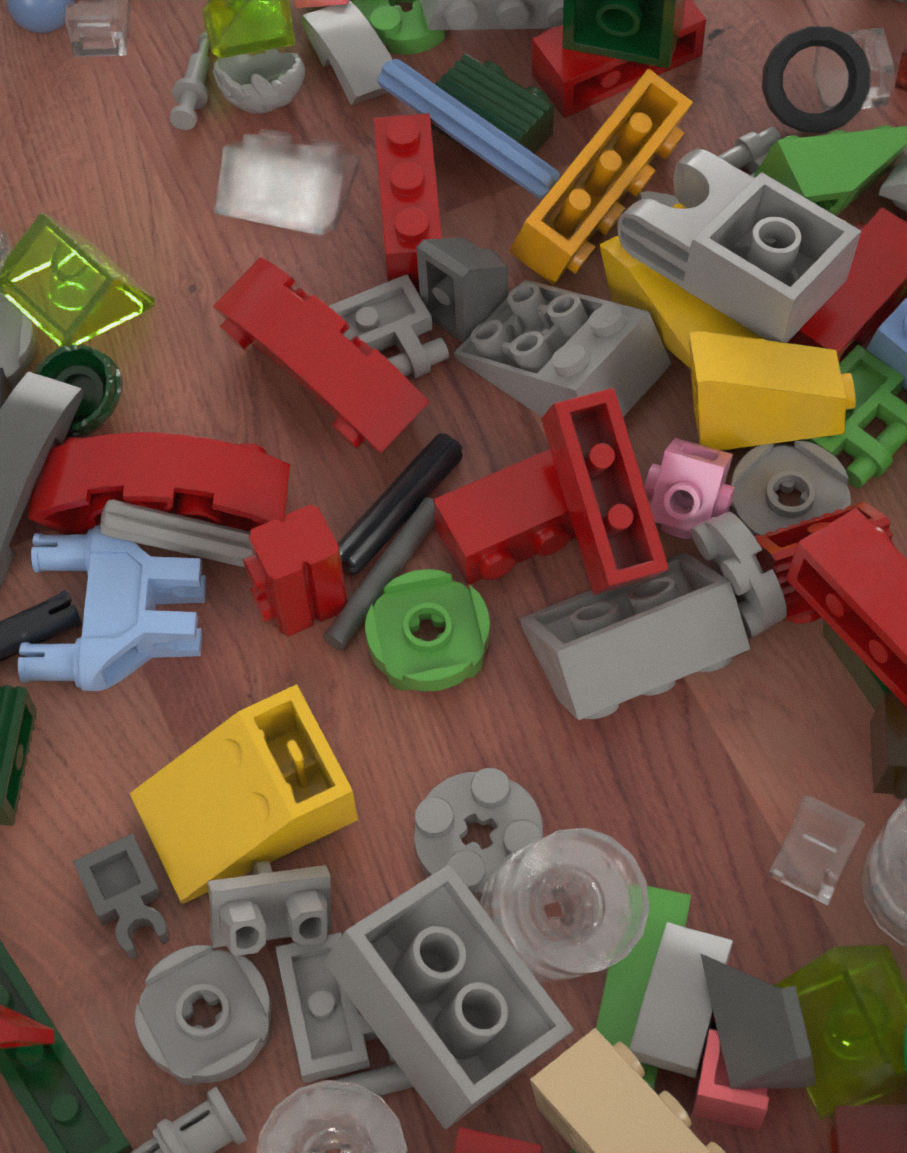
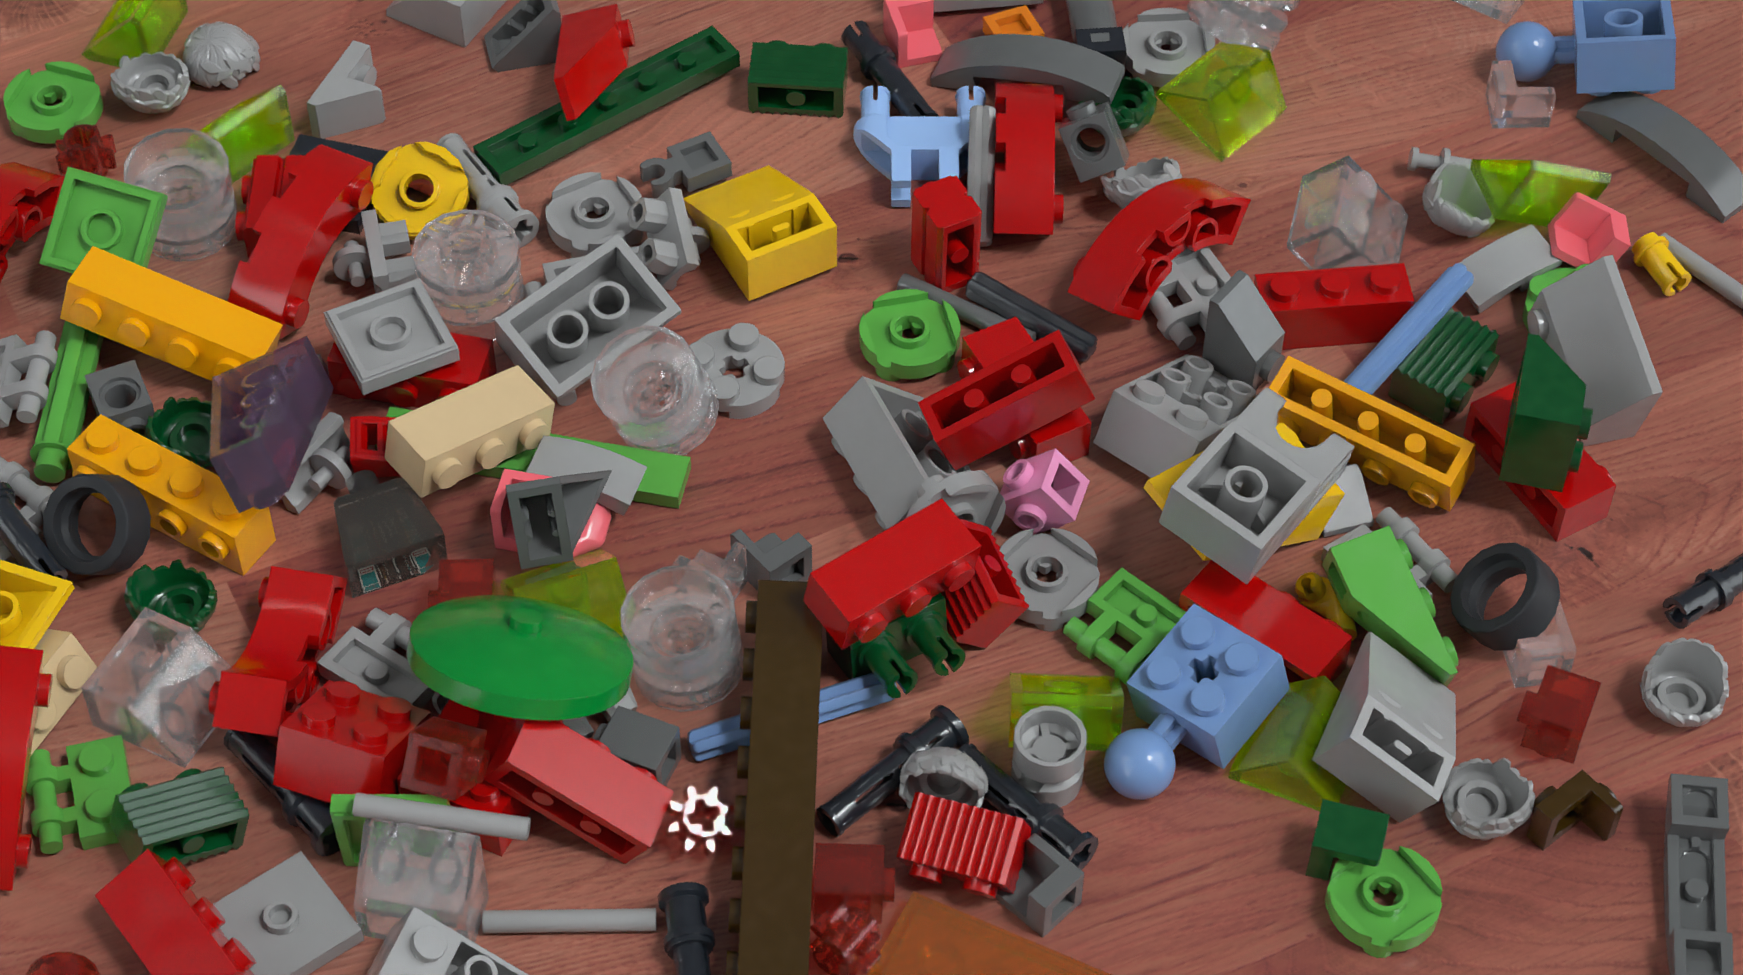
camera: 85 degrees right, 10 degrees down
yellow slope [689,331,856,450] -> none
none -> dark grey panel [730,529,812,591]
none -> dark grey brick [1059,100,1130,183]
none -> light grey hair [1101,156,1182,209]

